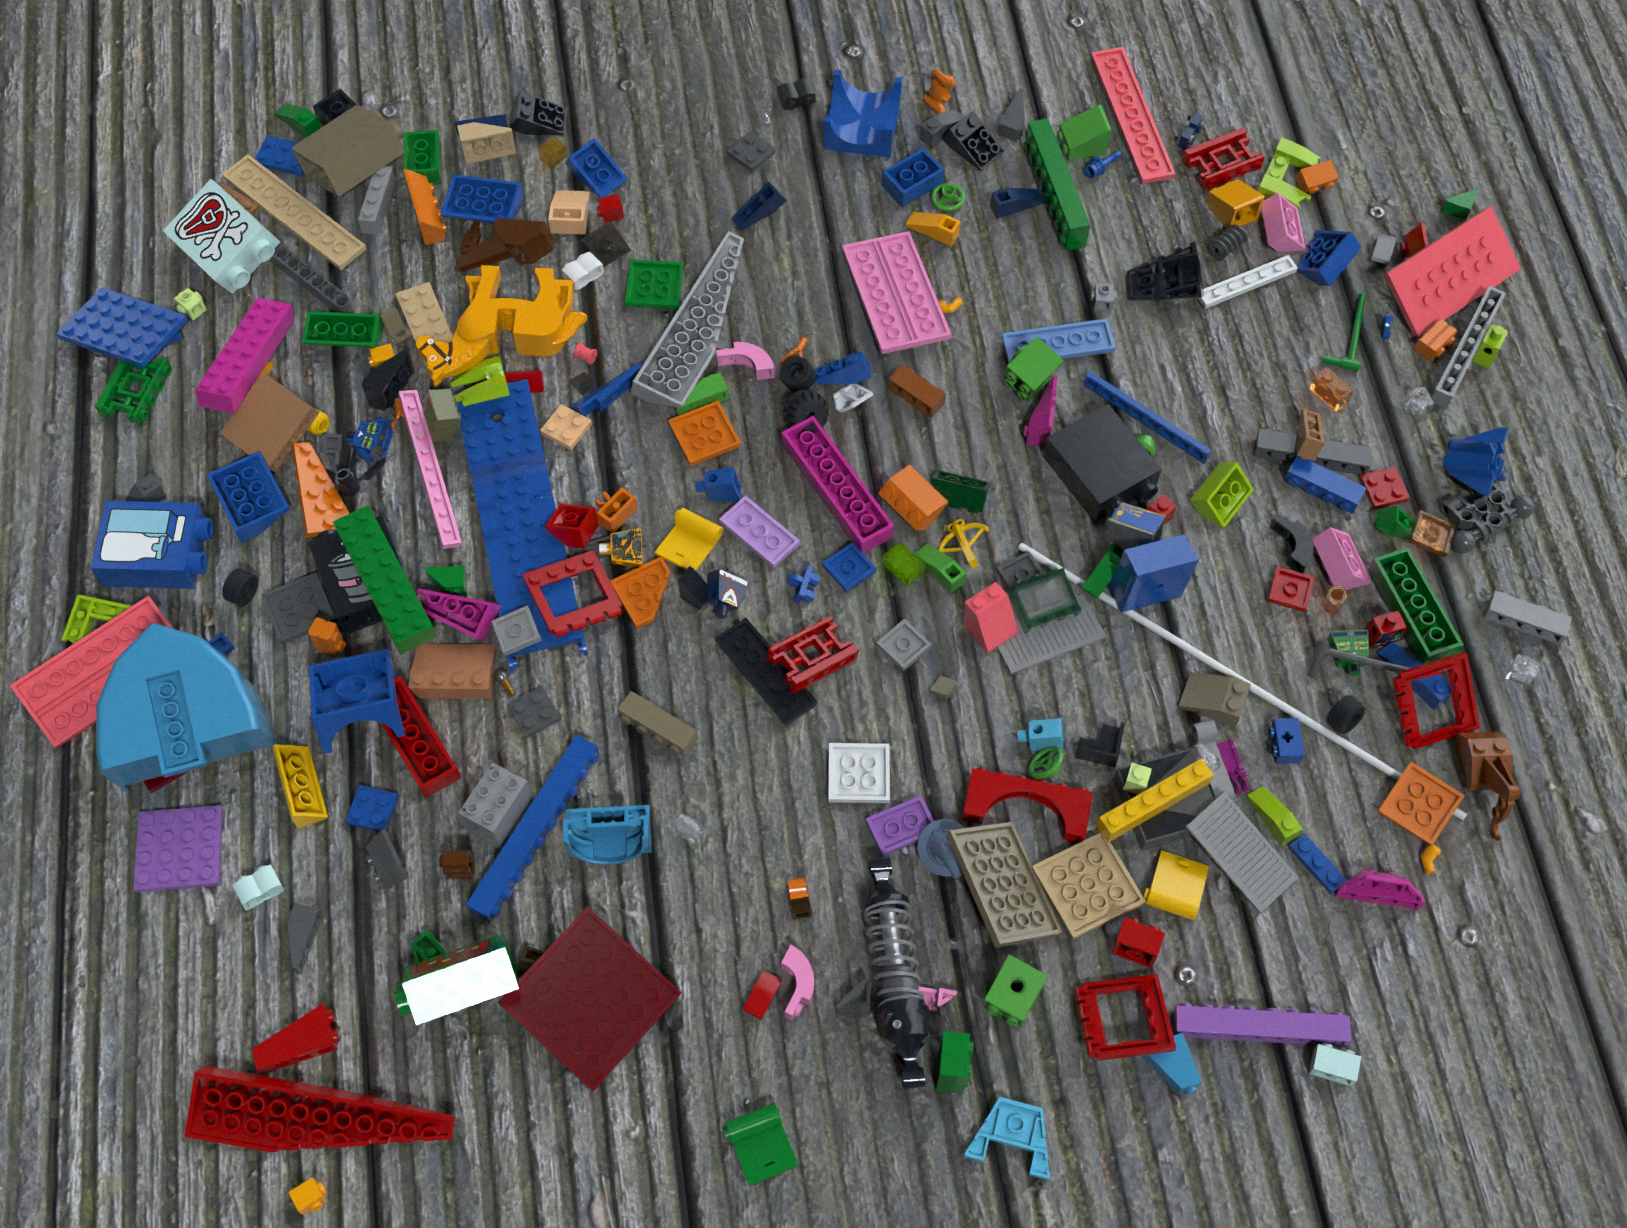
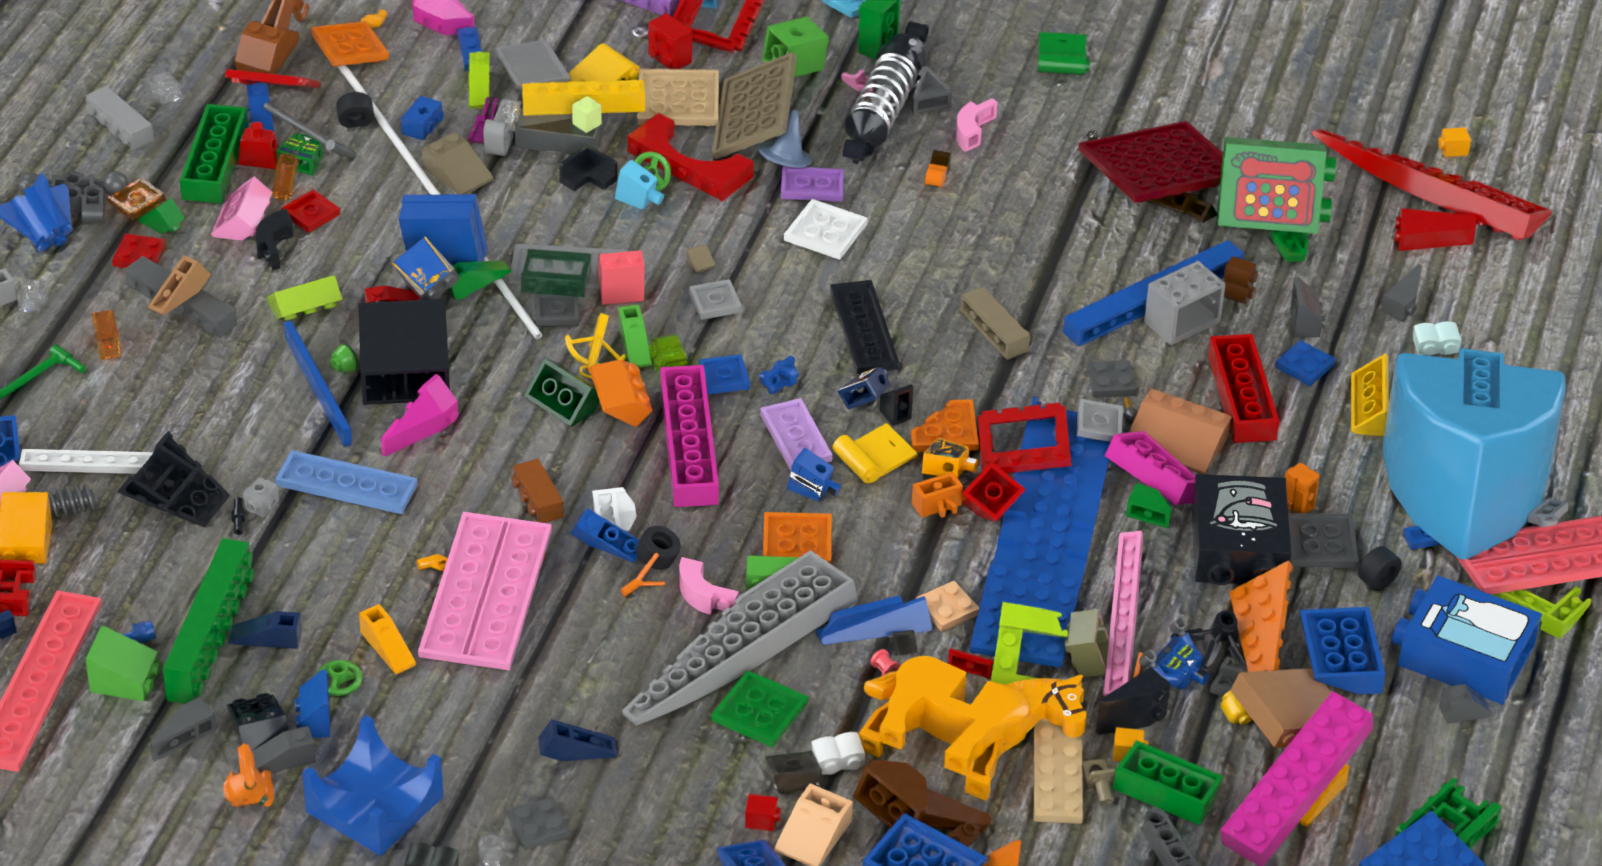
camera: 155 degrees left, 20 degrees down
blue piece [309,648,405,754] -> none
green brick [332,505,437,655] -> none
dark azure piece [563,805,652,865] -> none
clear brick [673,813,704,843] -> none
red slope [743,971,782,1020] -> none
red fence [766,616,859,694] -> none
black wheel [783,390,829,434] -> none
blue brick [882,148,945,207] -> none
bright green brick [1002,336,1064,403] -> none
blue brick [1284,456,1366,514] -> none
none -> black bar [231,497,245,535]
none -> blue slope [295,670,331,738]

